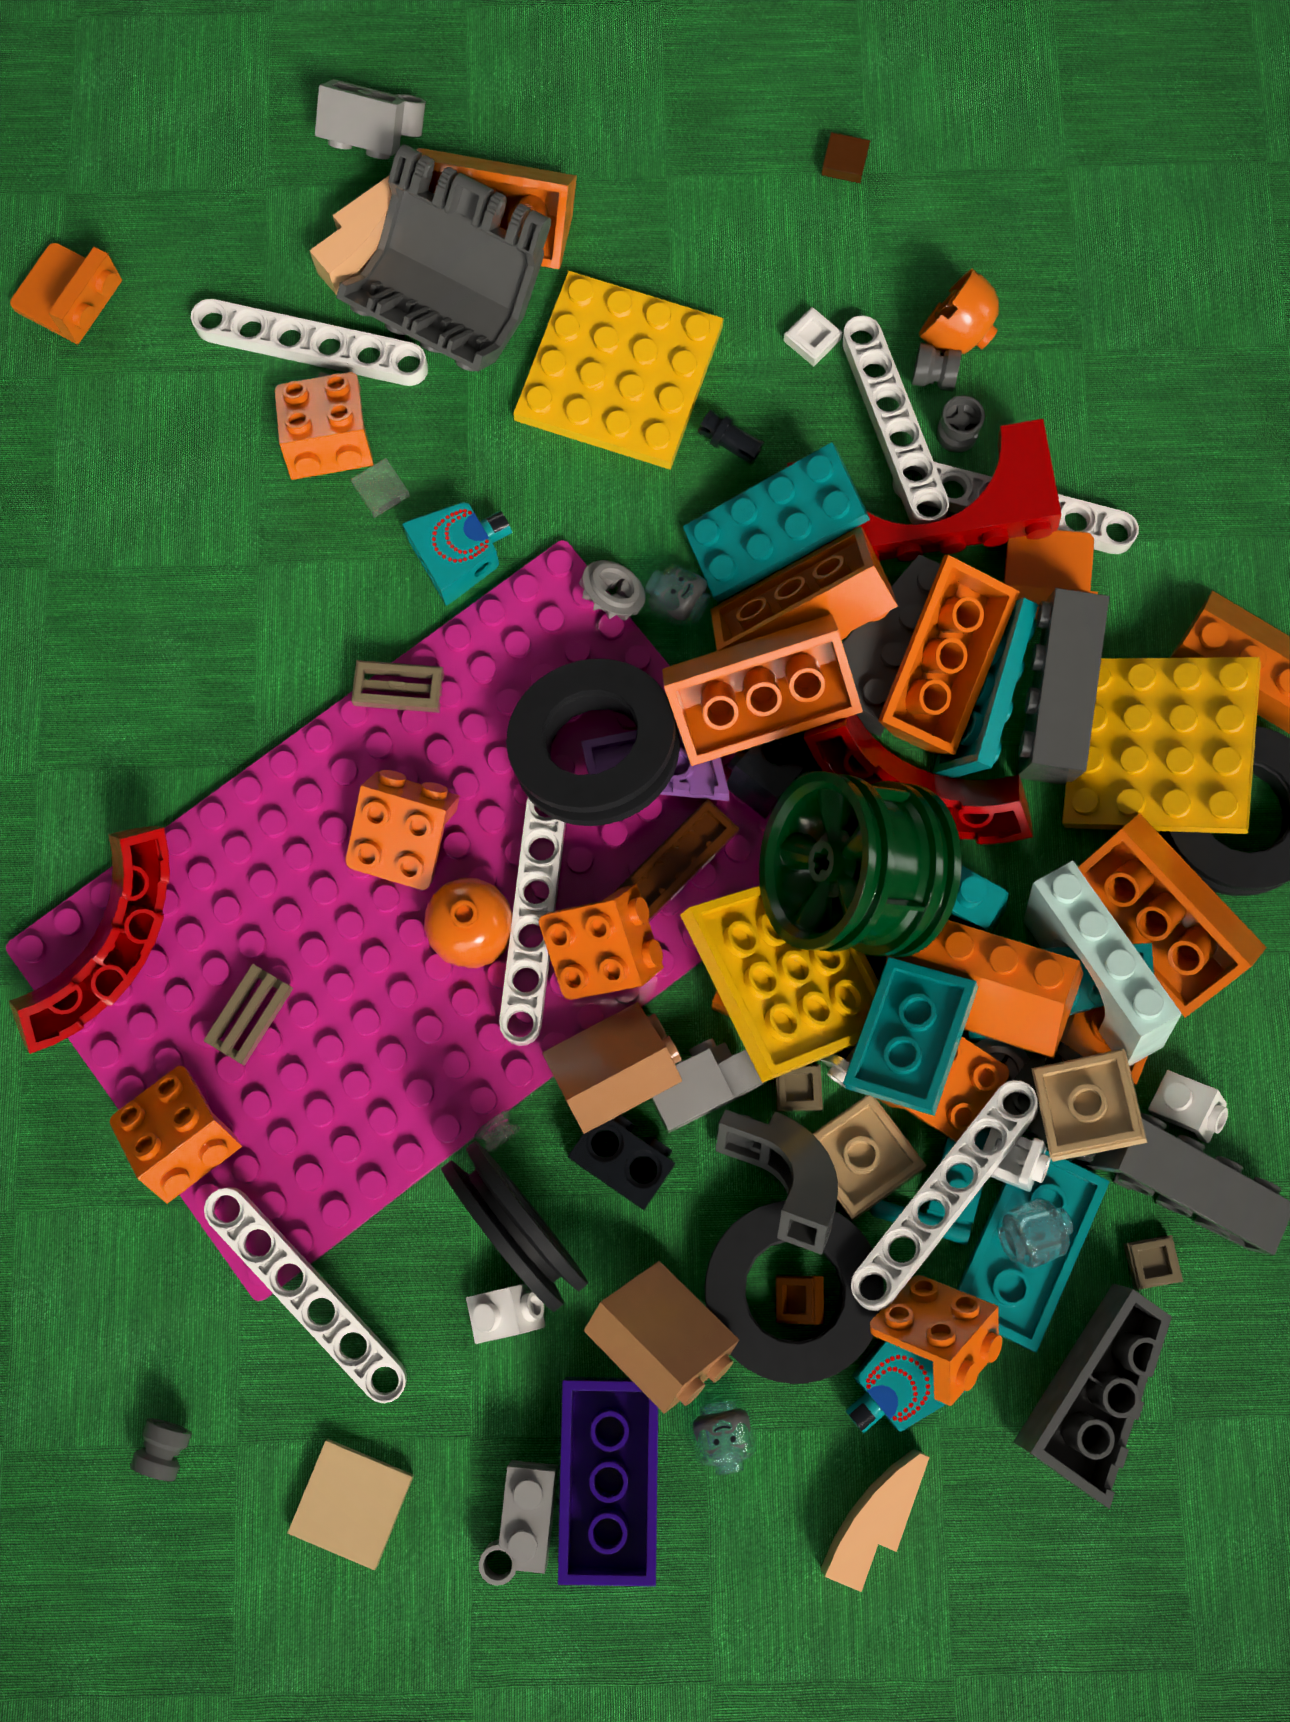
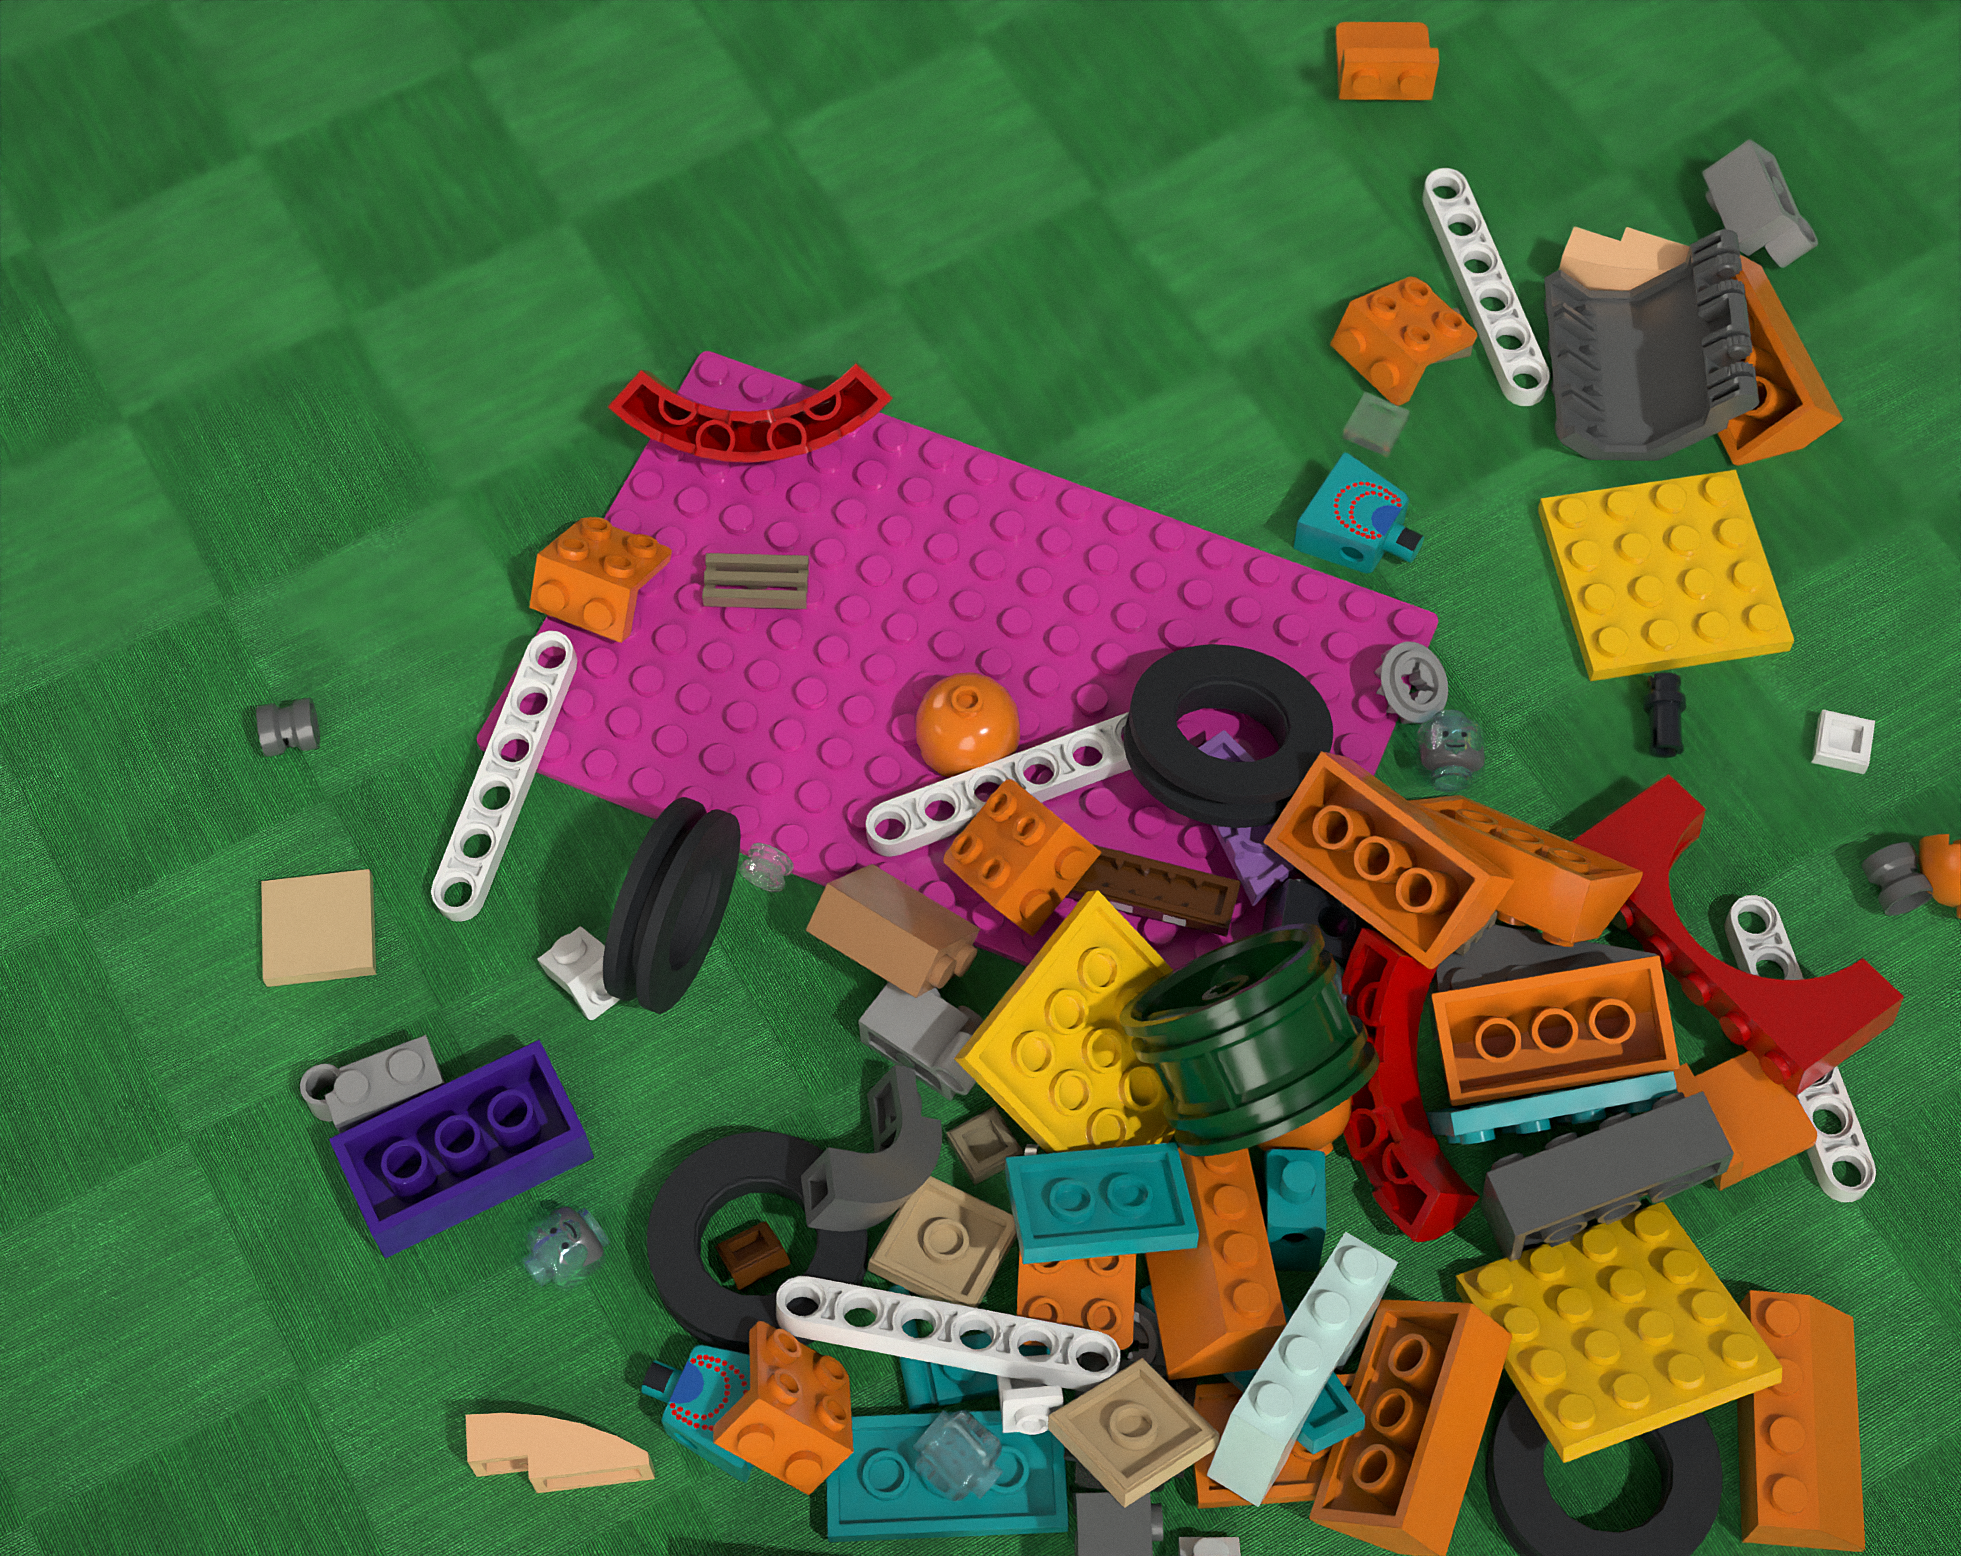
camera: 60 degrees right, 15 degrees down
orange bracket [346,770,460,890] -> none
dark tan tile [351,660,444,713] -> none
black brick [568,1115,675,1211] -> none
medium nougat brick [584,1261,739,1414] -> none
teal plate [683,442,870,602] -> none
white beam [843,315,949,525] -> none
dark grey wheel [936,396,985,453] -> none

